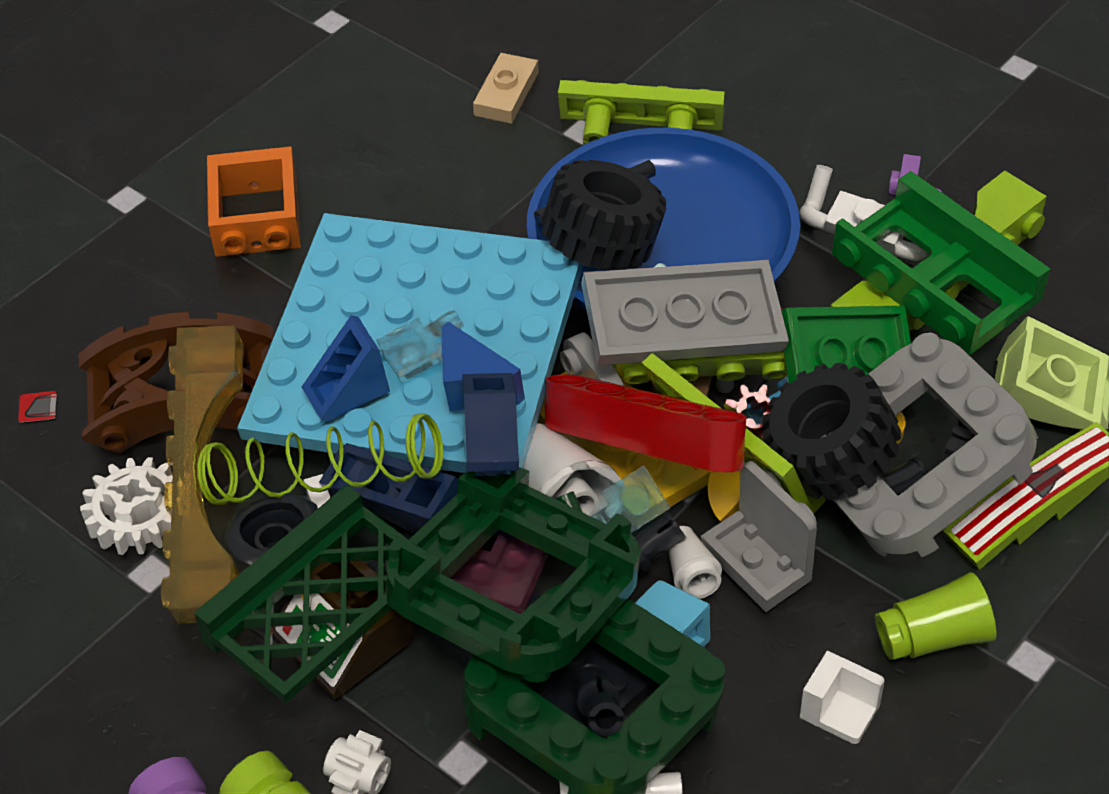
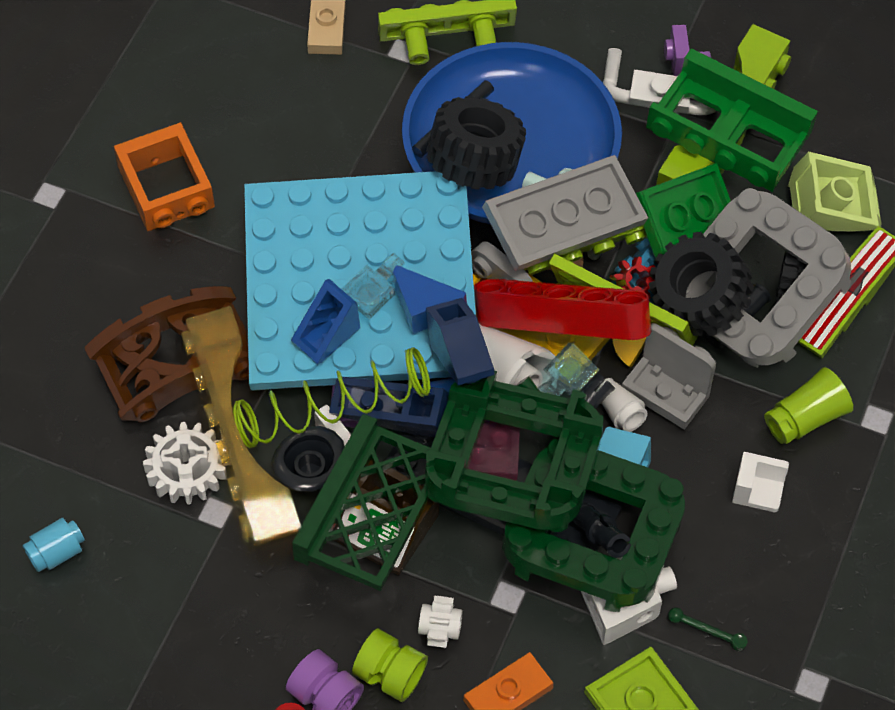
camera: 20 degrees left, 10 degrees up
sticker [18,391,57,423] -> none

